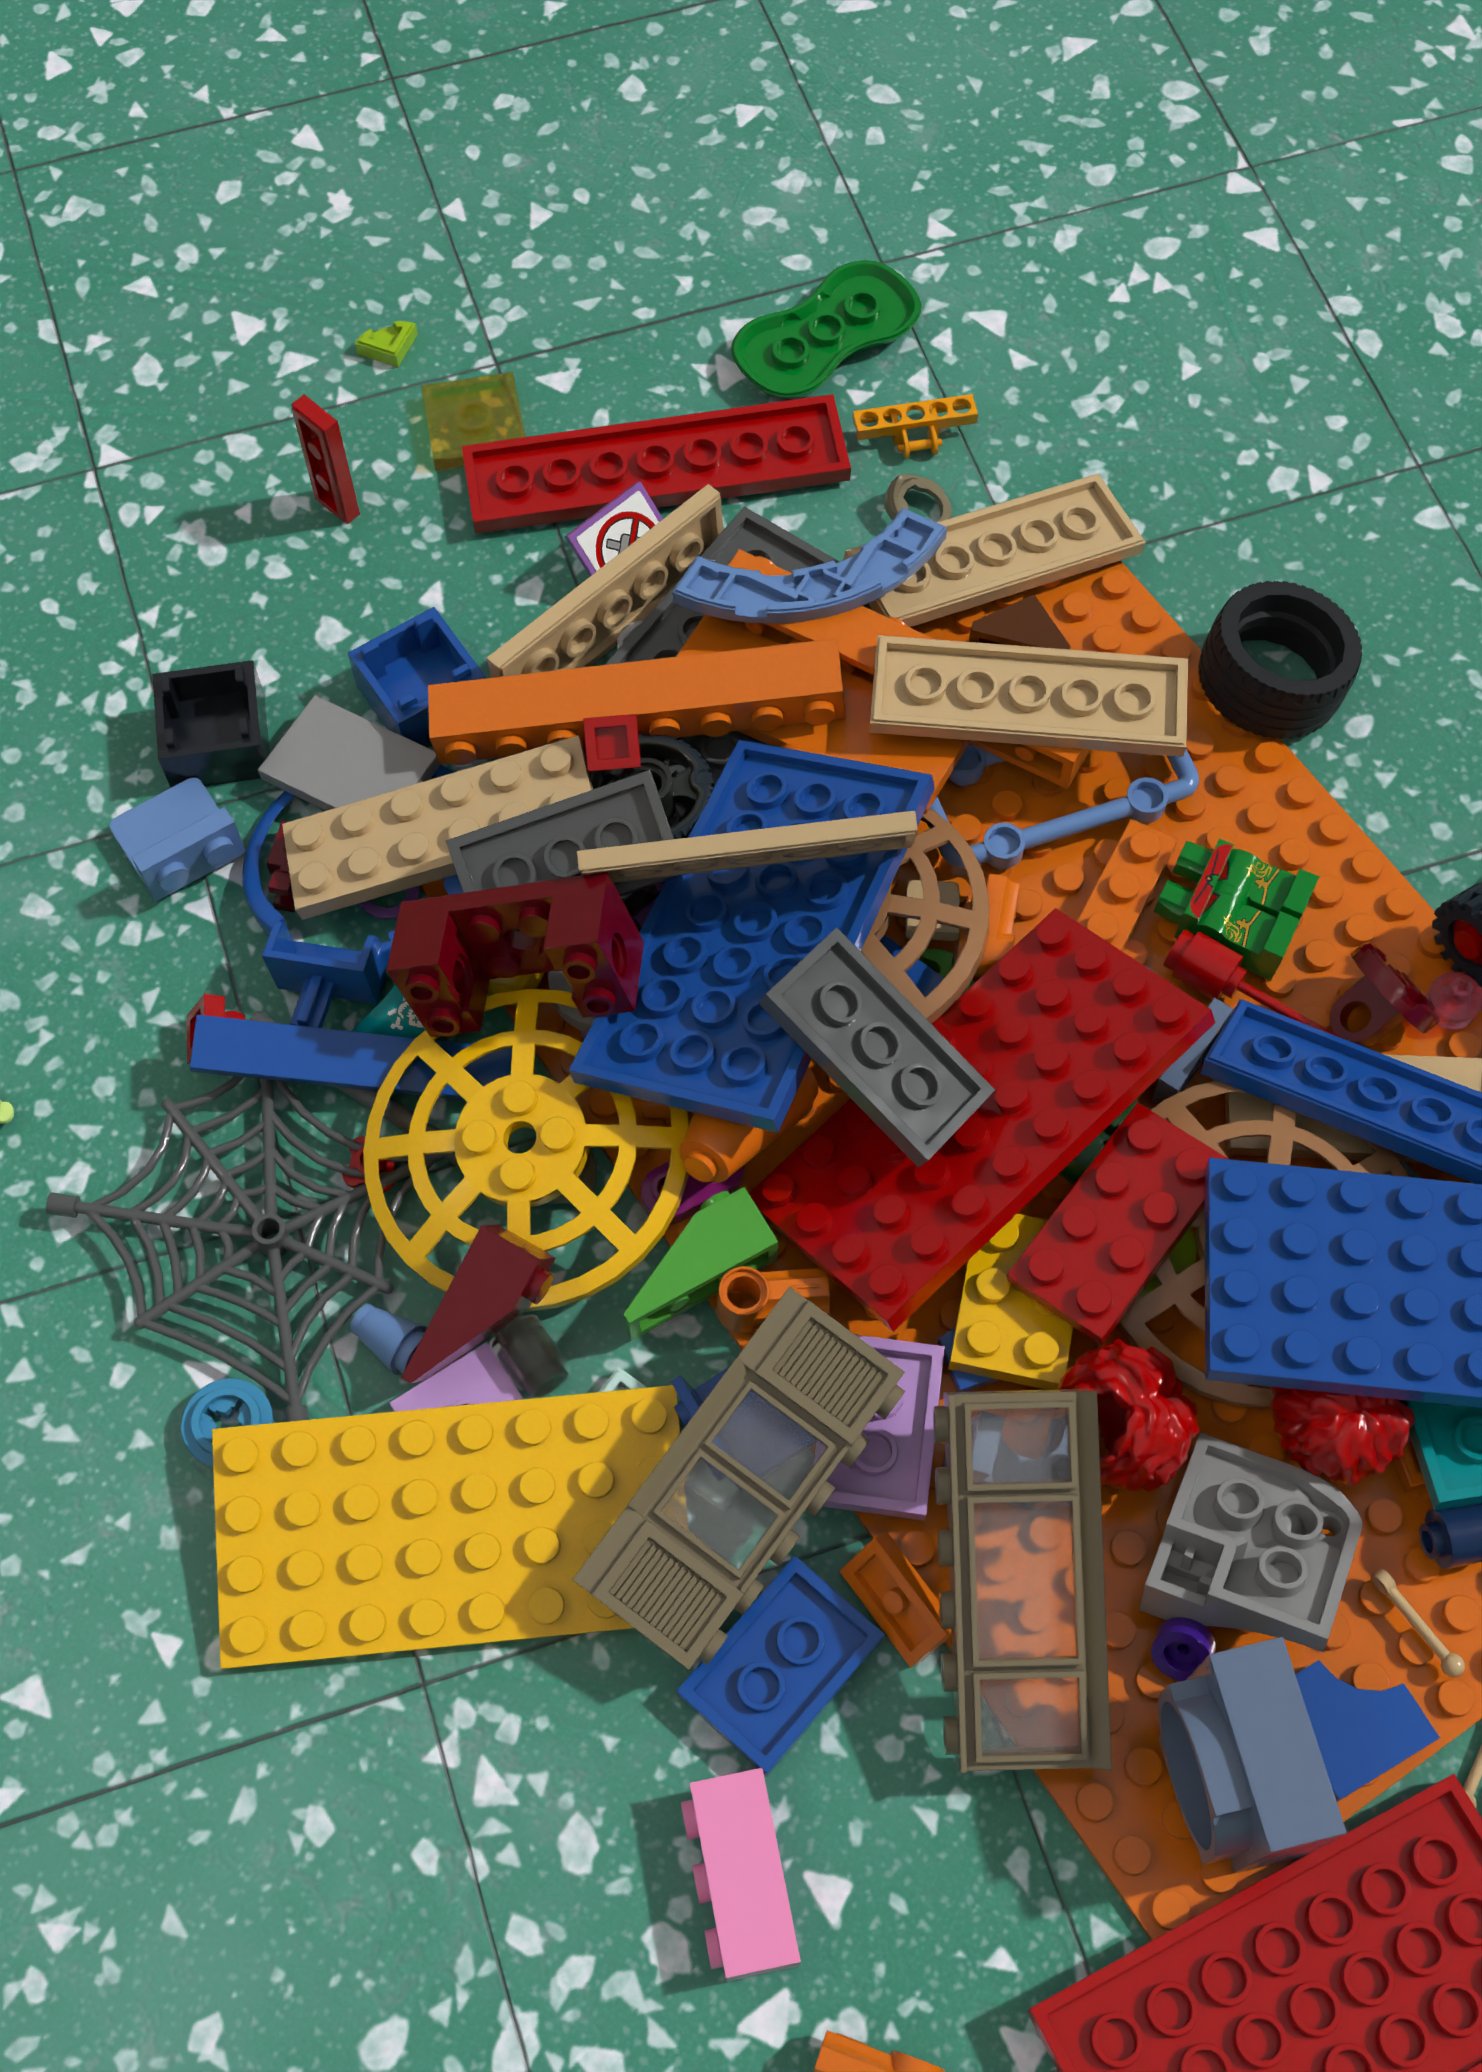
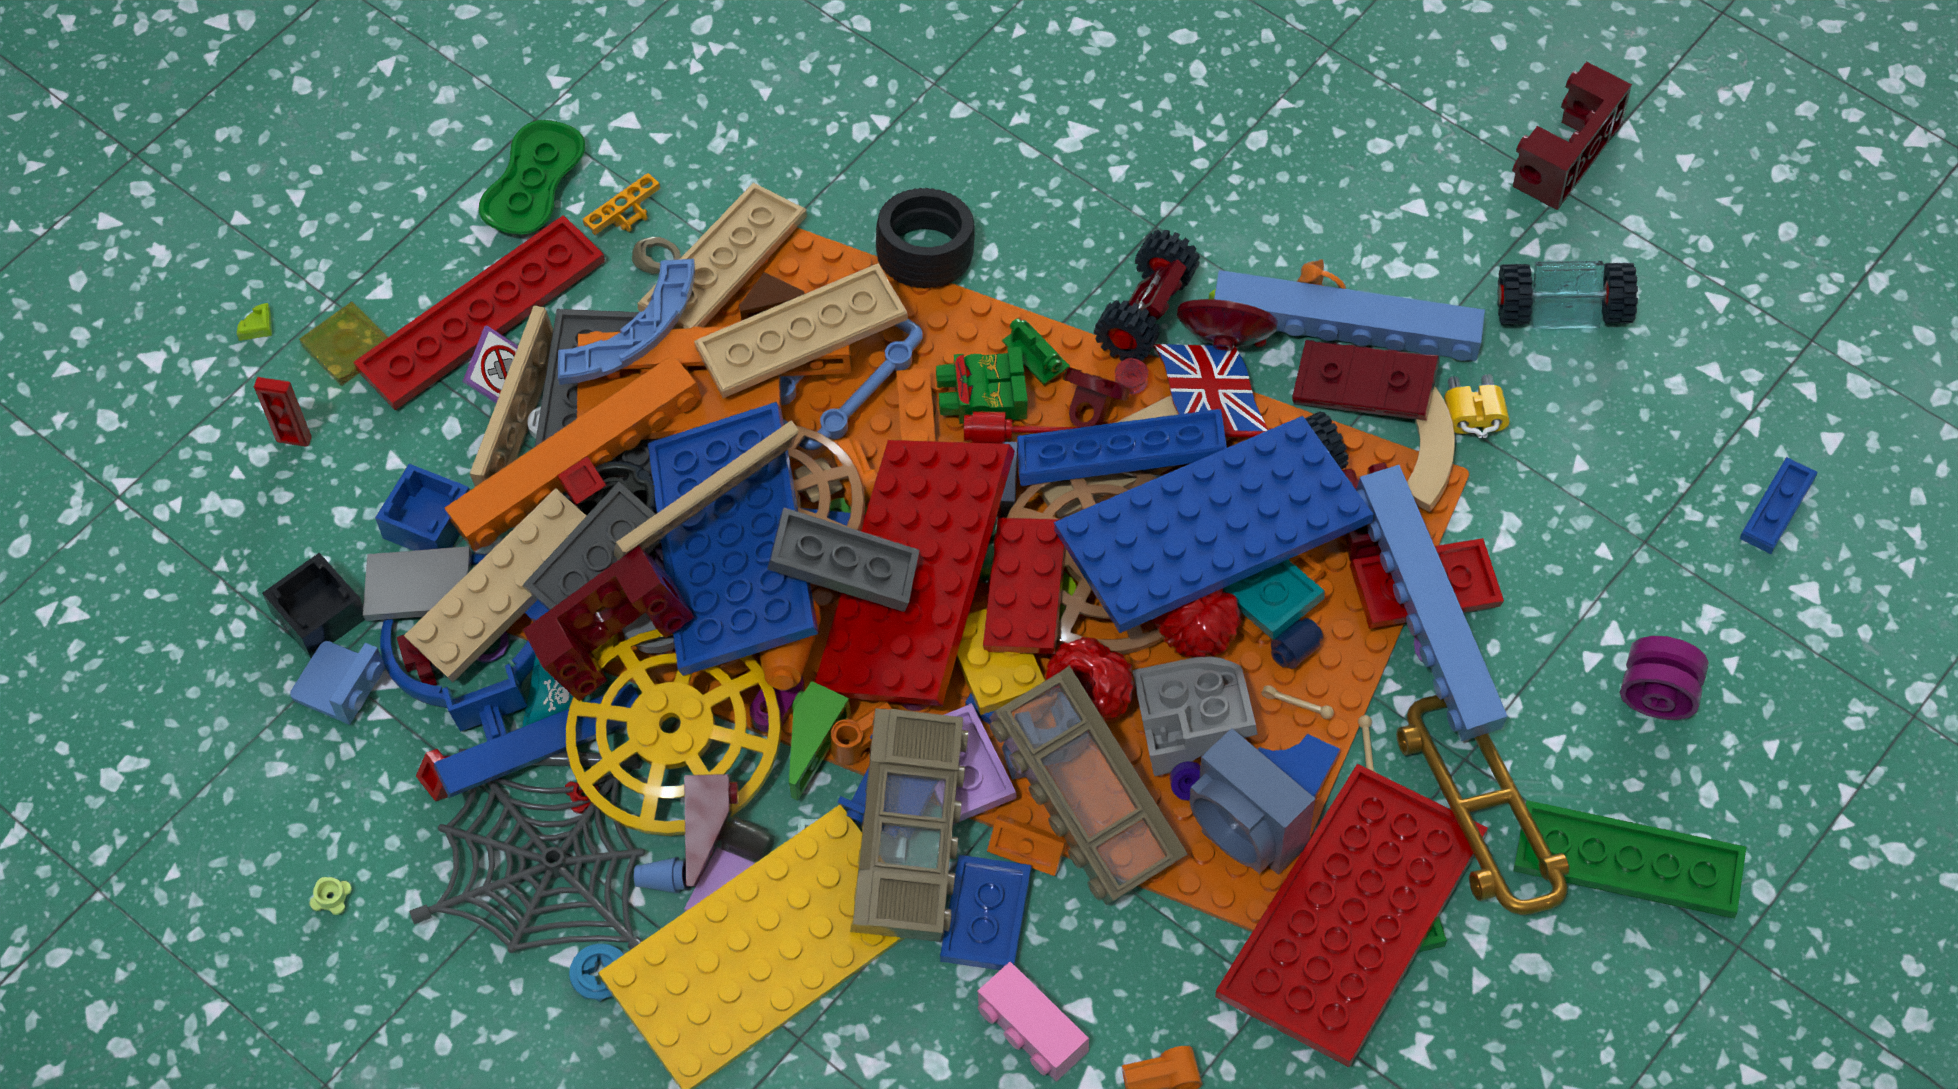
camera: 30 degrees left, 5 degrees down
none -> green hinge [1002,318,1070,385]

